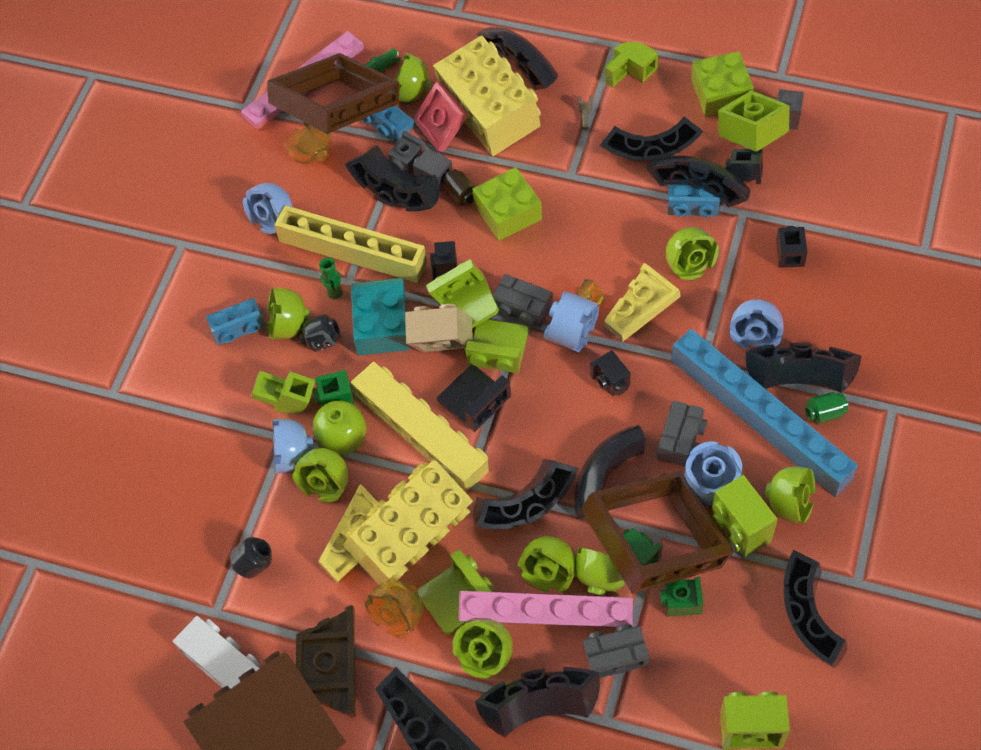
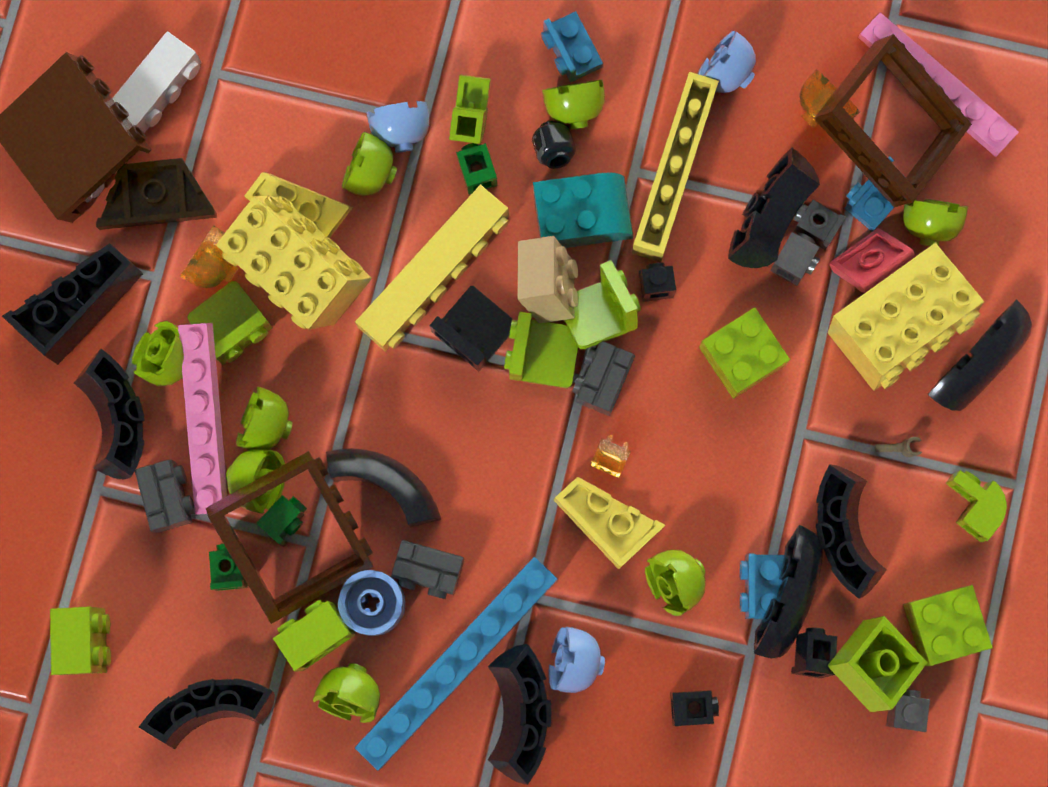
camera: 85 degrees right, 20 degrees up
black head [230,536,272,579] -> none
lime cylinder [313,401,367,455] -> none
green pin [319,257,343,299] -> none
green pin [364,48,401,73] -> none
dark brown brick [442,169,476,206] -> none
black brick [473,459,578,529] -> none
light blue brick [544,291,599,352] -> none
black brick [590,350,631,396] -> none
green brick [805,392,848,425] -> none

